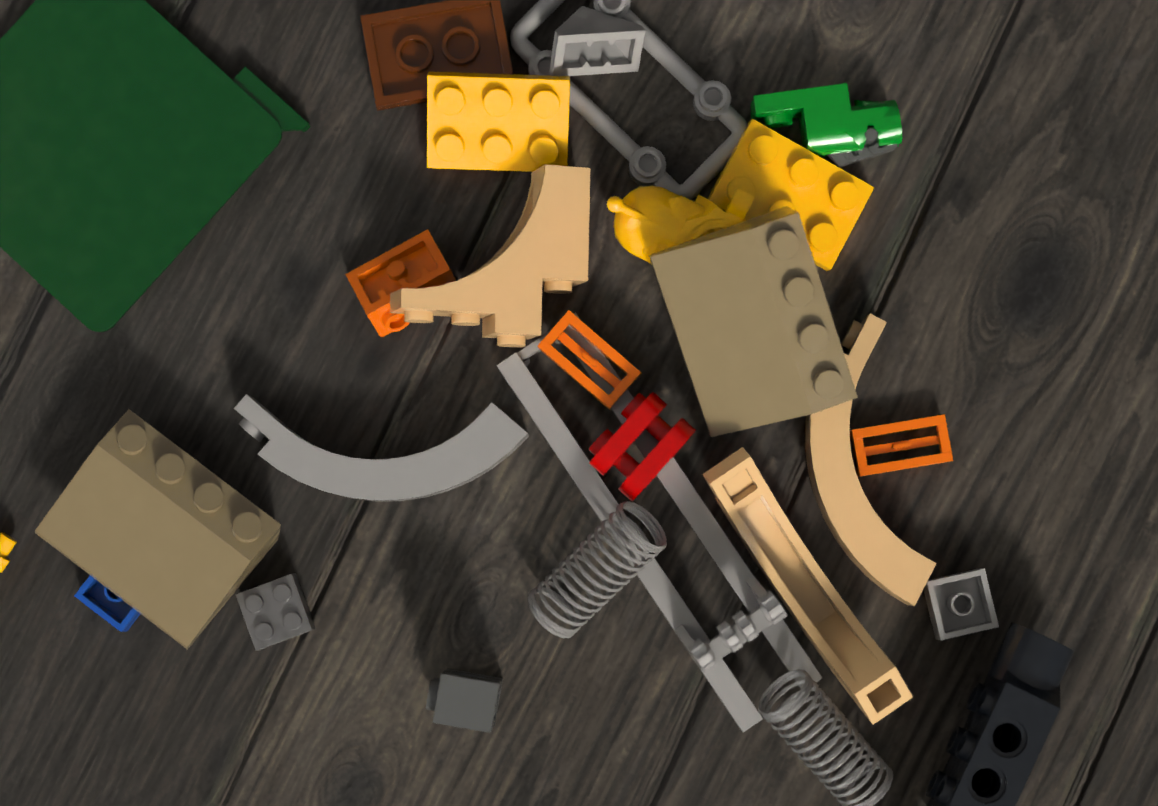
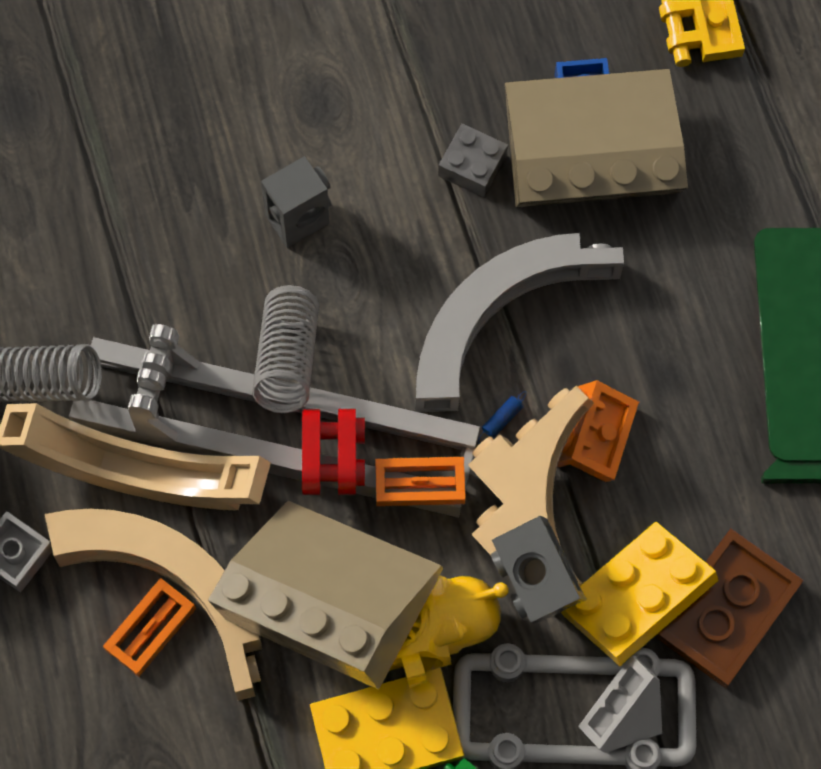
camera: 135 degrees right, 15 degrees down
none -> blue piece [478,391,527,444]
none -> dark grey brick [491,516,587,623]

